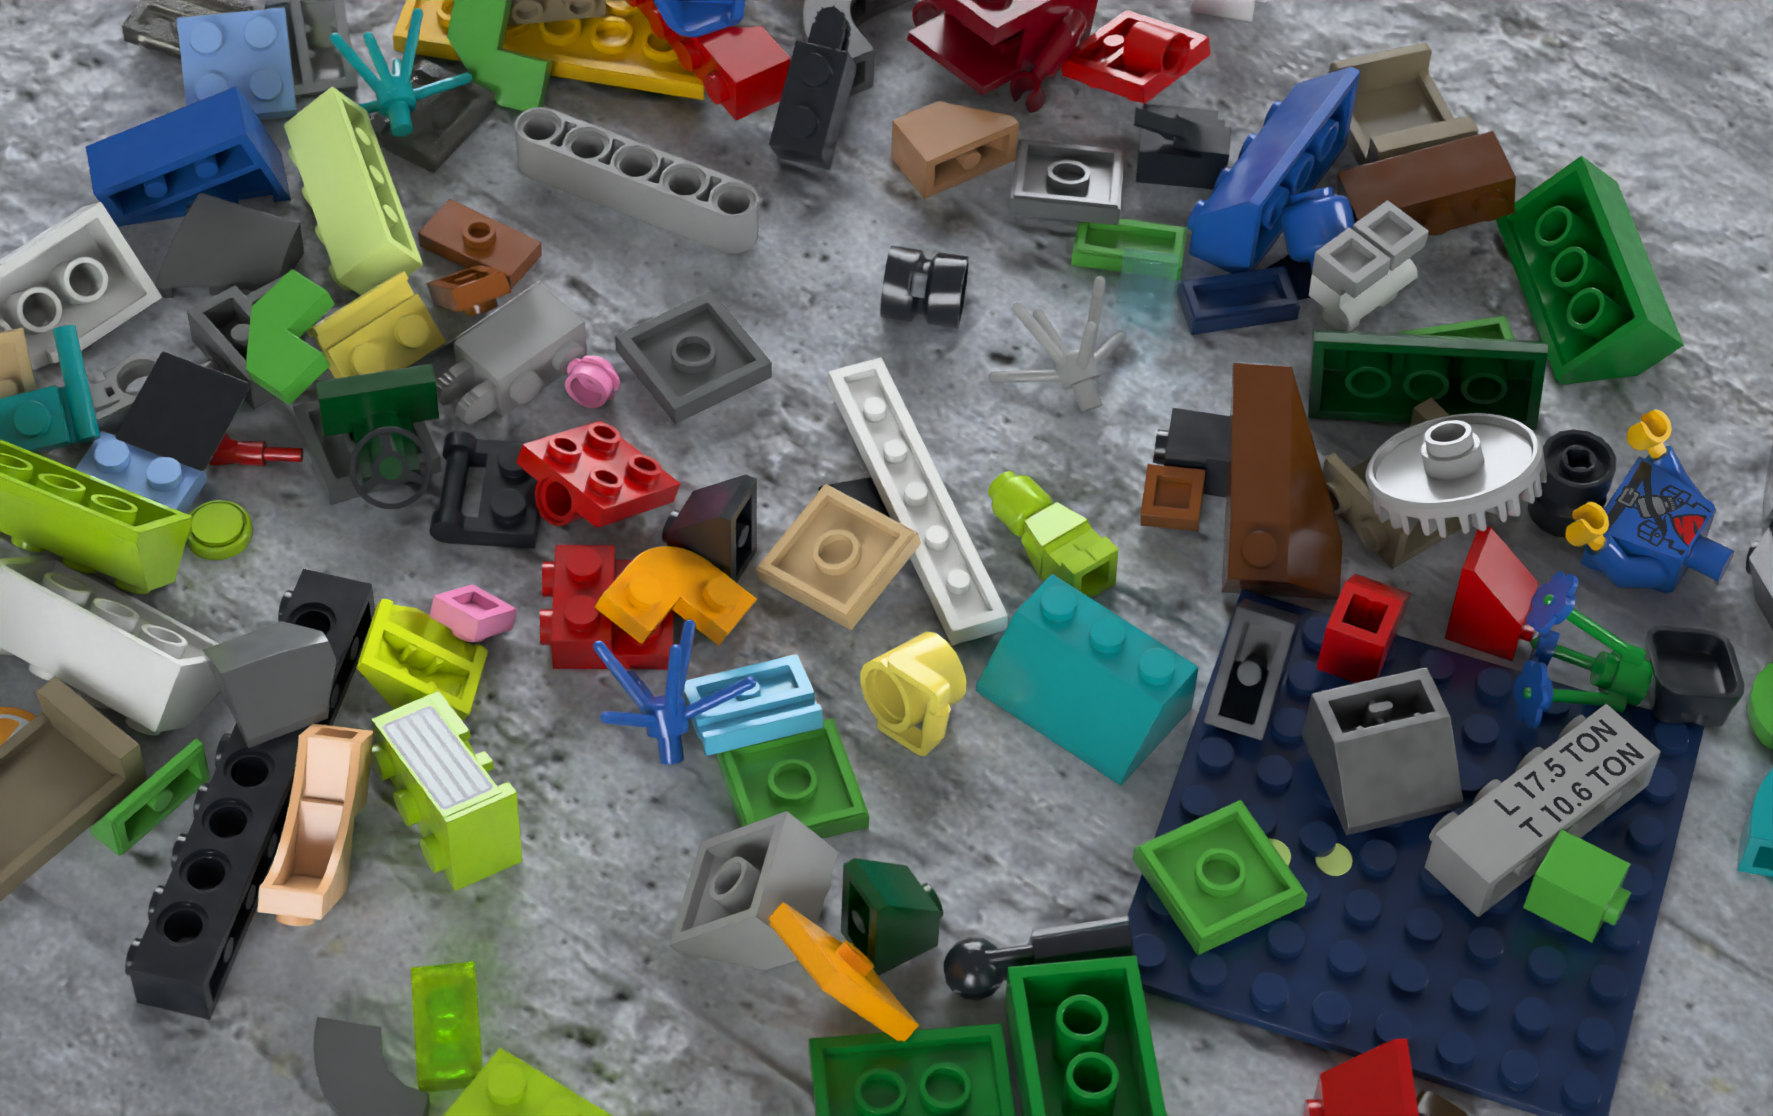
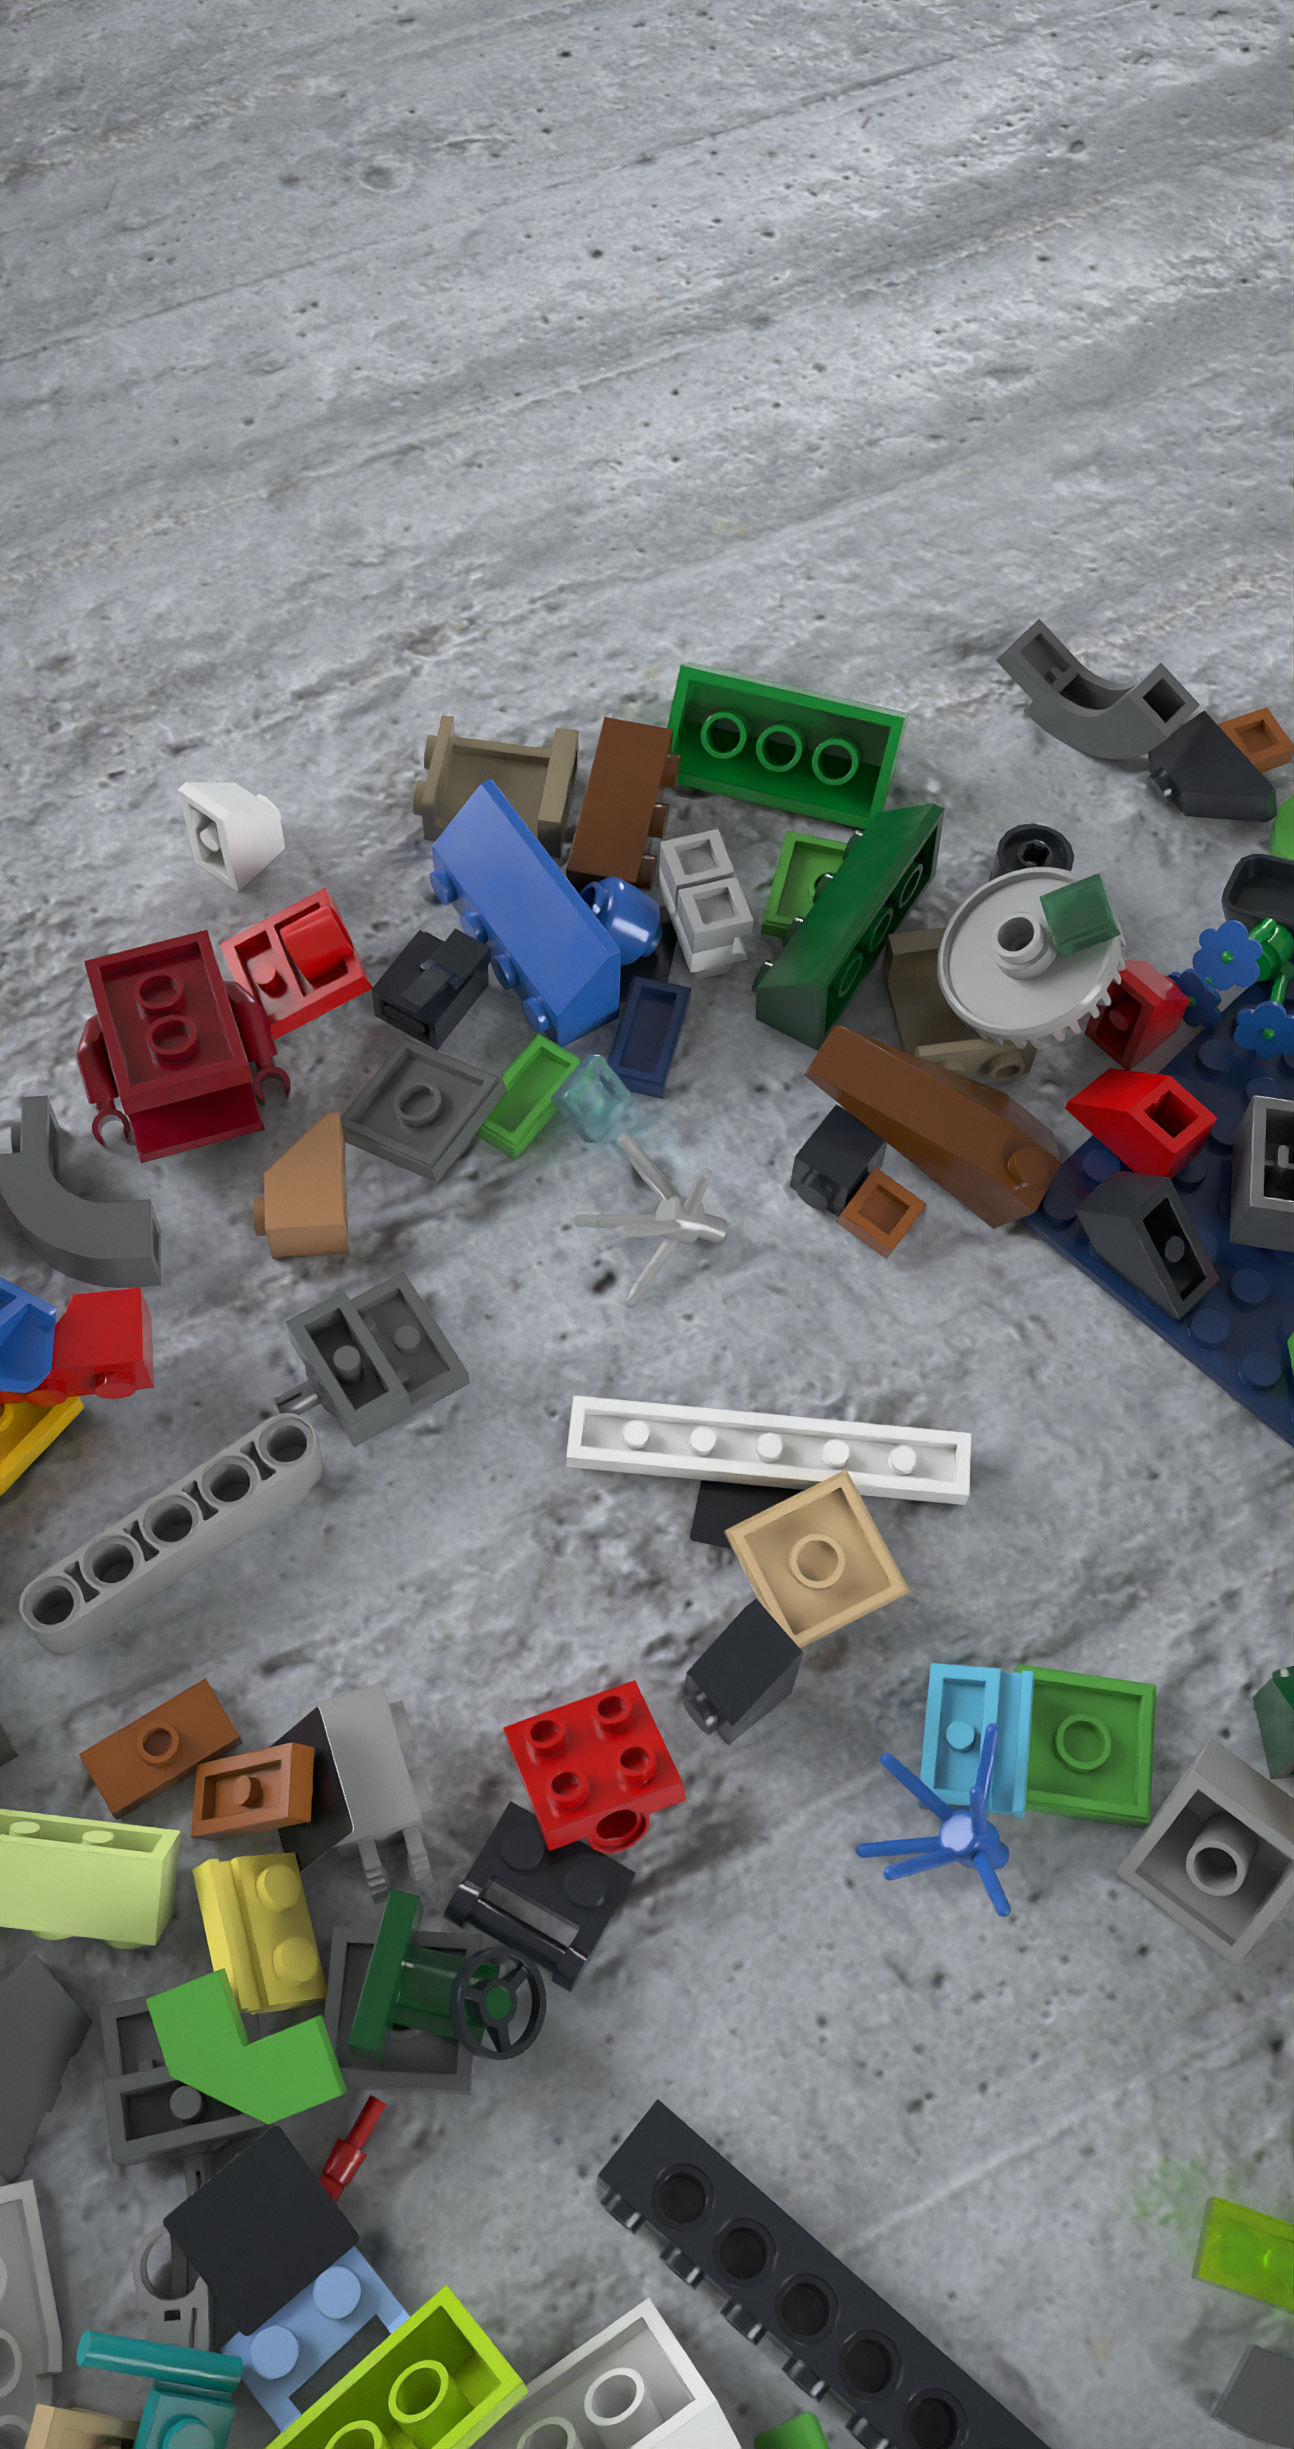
camera: 65 degrees left, 10 degrees up
lime piece [186,500,253,560] -> none
dark grey slope [203,621,336,748] -> none
light nougat arch [257,724,374,926] -> none
neon yellow slope [356,599,488,720] -> none
lime wedge [371,691,523,891] -> none
bright pink plate [429,584,517,642] -> none
red plate [540,545,674,670] -> none
bright pink plate [565,356,620,408] -> none
light orange plate [595,546,757,646] -> none
dark grey plate [615,291,772,424] -> none
black hinge [769,5,857,170] -> none
light yellow piece [860,631,966,756] -> none
black wheel [880,245,969,328] -> none
teal slope [976,574,1199,786] -> none
lime piece [988,471,1119,598] -> none
blue torso [1565,409,1735,594] -> none
none -> dark grey plate [273,1271,470,1447]
none -> clear green tile [1039,873,1121,958]

